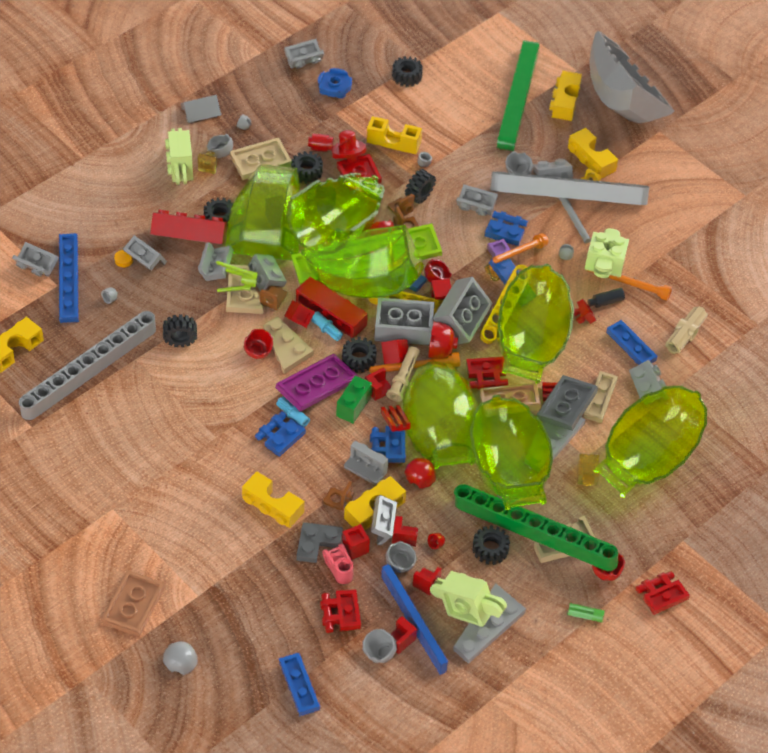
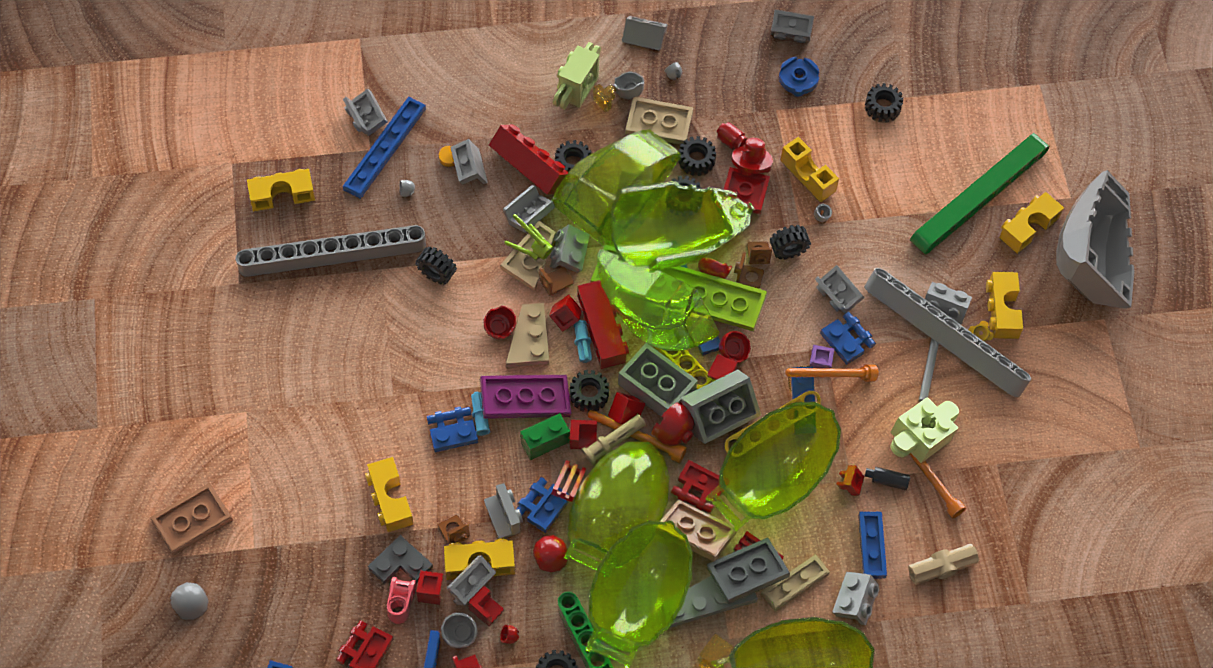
camera: 35 degrees right, 10 degrees up
light grey hair [505,151,533,174] -> none
light grey hinge [559,244,574,260] -> none

